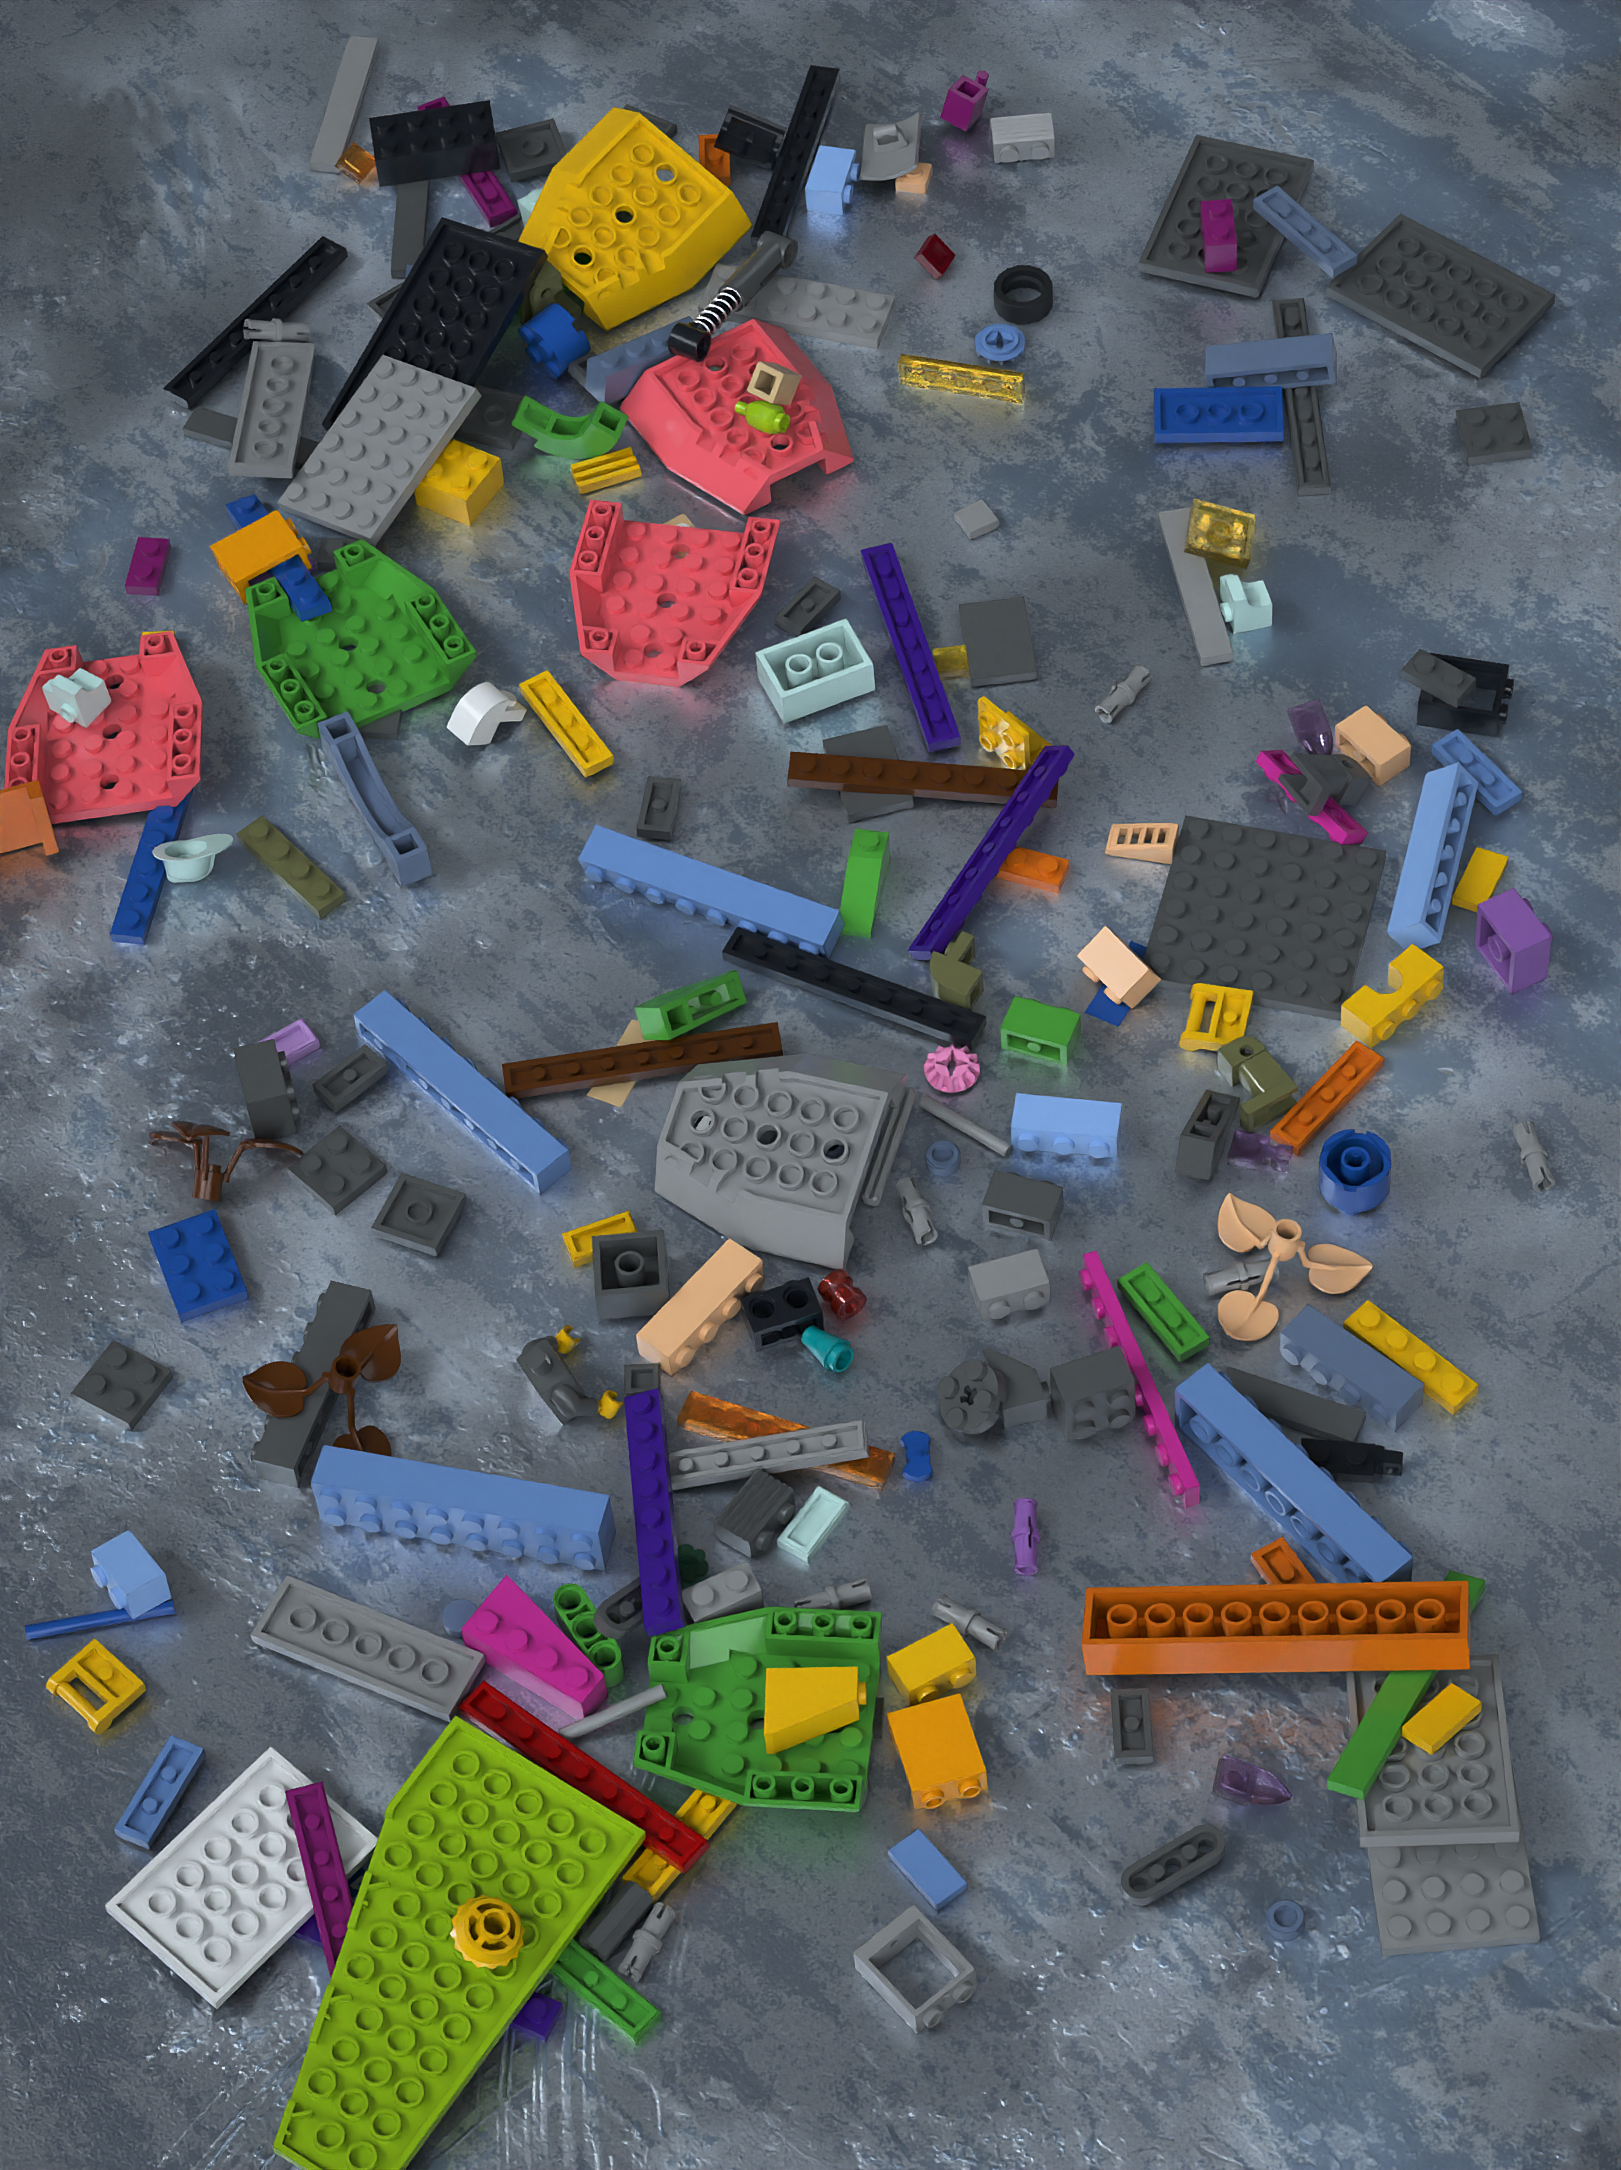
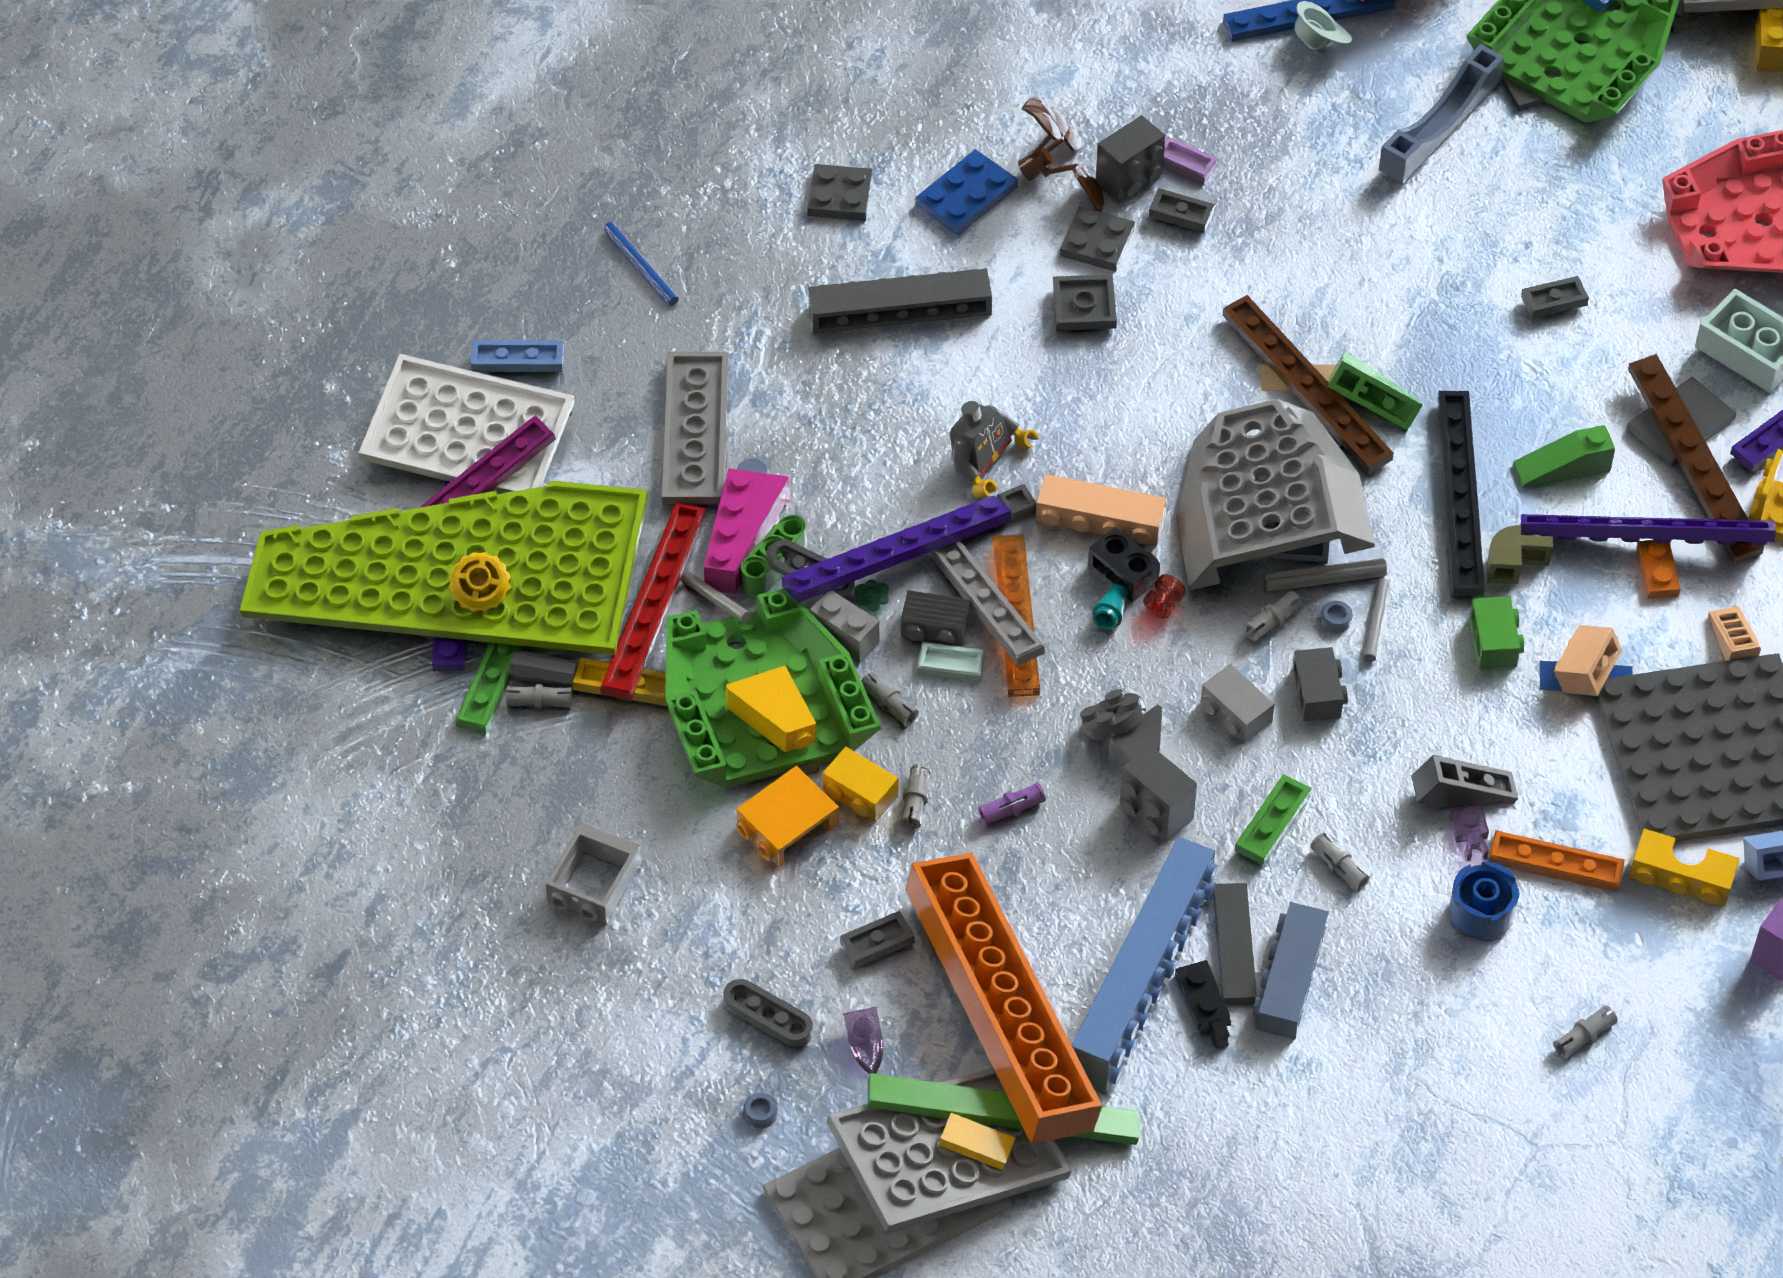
camera: 60 degrees right, 0 degrees up
yellow plate [46,1638,146,1735] -> none
light blue brick [90,1530,172,1619] -> none
olive plate [236,815,347,919] -> none
reddish brown plant [242,1324,401,1457] -> none
medium blue brick [311,1445,616,1571] -> none
medium blue brick [353,990,572,1195] -> none
white brick [446,682,527,746] -> none
yellow plate [519,670,614,778] -> none
yellow tile [562,1210,638,1268] -> none
medium blue brick [578,824,845,959] -> none
dark grey brick [592,1230,670,1320] -> none
medium blue tile [888,1828,968,1911] -> none
blue piece [900,1431,933,1483] -> none
bright pink gear [924,1043,980,1093] -> none
light blue brick [1011,1093,1122,1158] -> none
dark pink plate [1079,1251,1200,1508] -> none
yellow plate [1179,983,1254,1051] -> none
olive piece [1217,1036,1298,1134] -> none
light nougat plant [1217,1193,1373,1341] -> none
orange plate [1251,1537,1317,1584] -> none
yellow plate [1343,1300,1479,1415] -> none

